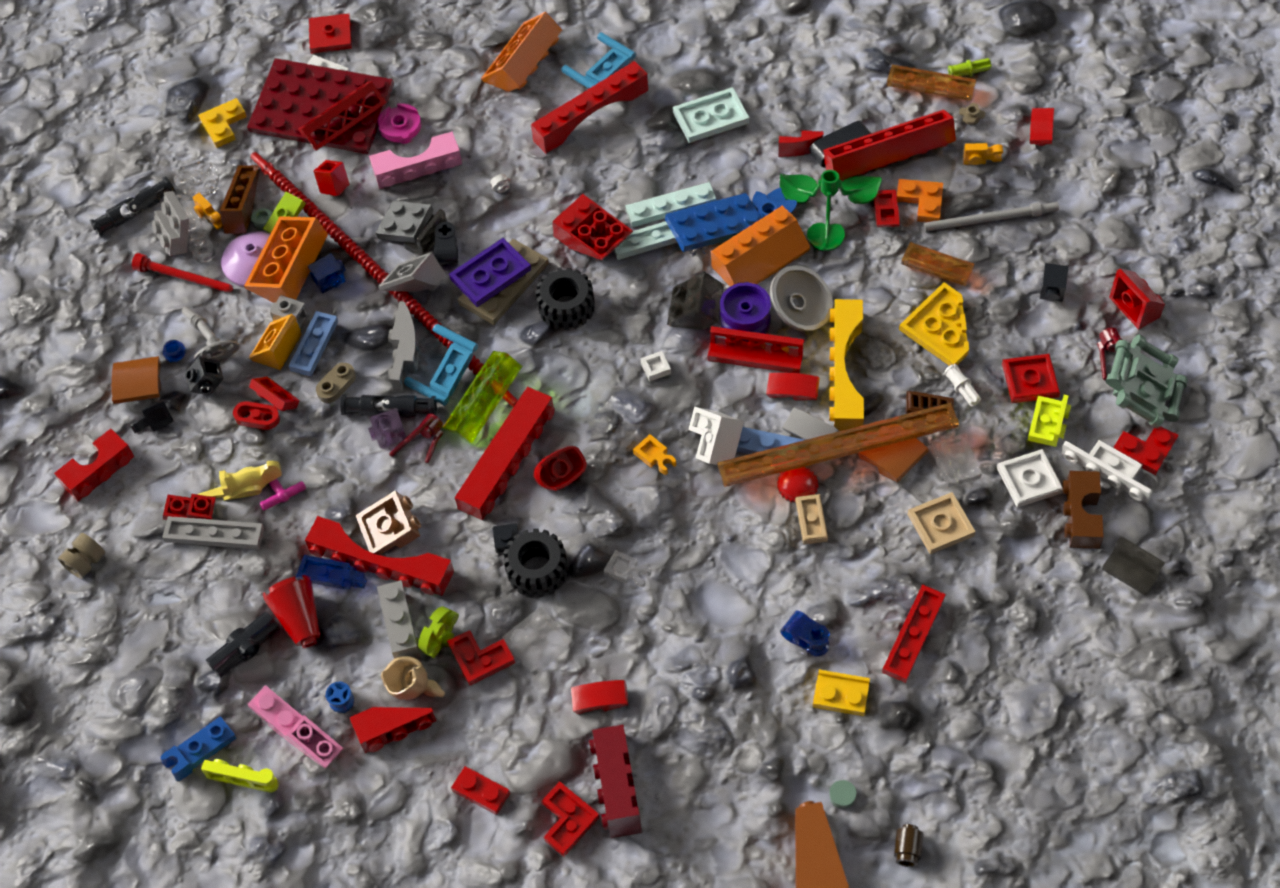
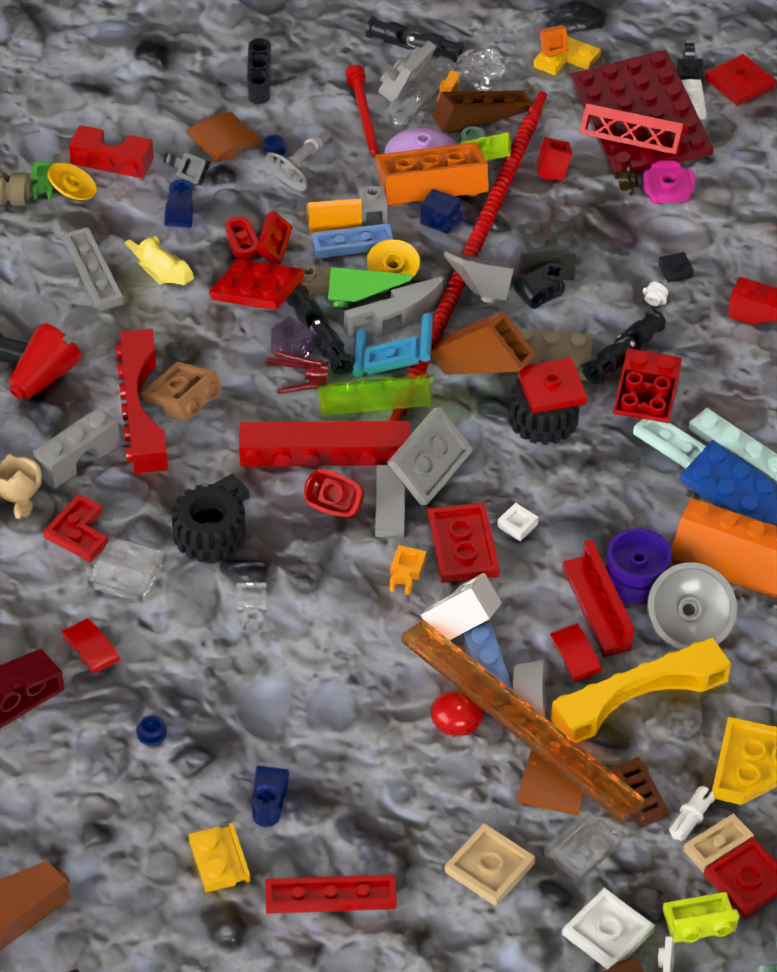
camera: 55 degrees right, 10 degrees down
red slope [163,494,216,520] -> none
black brick [185,357,224,396] -> none
dark pink piece [260,479,306,511] -> none
clear blue hinge [296,555,368,590] -> none
bright pink arch [369,132,462,189] -> none
lime plate [418,606,459,658] -> none
dark purple plate [449,238,531,307] -> none
clear smoke slope [667,271,724,330] -> none
tan plate [795,494,828,545] -> none
sand green tile [829,780,856,809] -> none
none -> bright green plate [31,162,59,200]
none -> yellow dish [47,162,97,201]
none -> clear blue plate [136,716,167,746]
none -> clear blue piece [165,179,193,228]
none -> red plate [209,259,305,310]
none -> black beam [247,38,271,104]
none -> bright green slope [327,267,412,309]
none -> yellow dish [367,239,420,279]
none -> light grey tile [375,465,405,538]
none -> light grey plate [387,407,473,506]
none -> red plate [427,503,500,583]
none -> dark orange slope [431,310,536,375]
none -> red plate [517,358,587,414]
none -> orange tile [540,25,568,57]
none -> black piece [583,309,666,384]
none -> dark brown plate [619,164,638,196]
none -> black plate [659,252,694,282]
none -> black plate [677,43,704,83]
none -> tan plate [683,813,754,873]

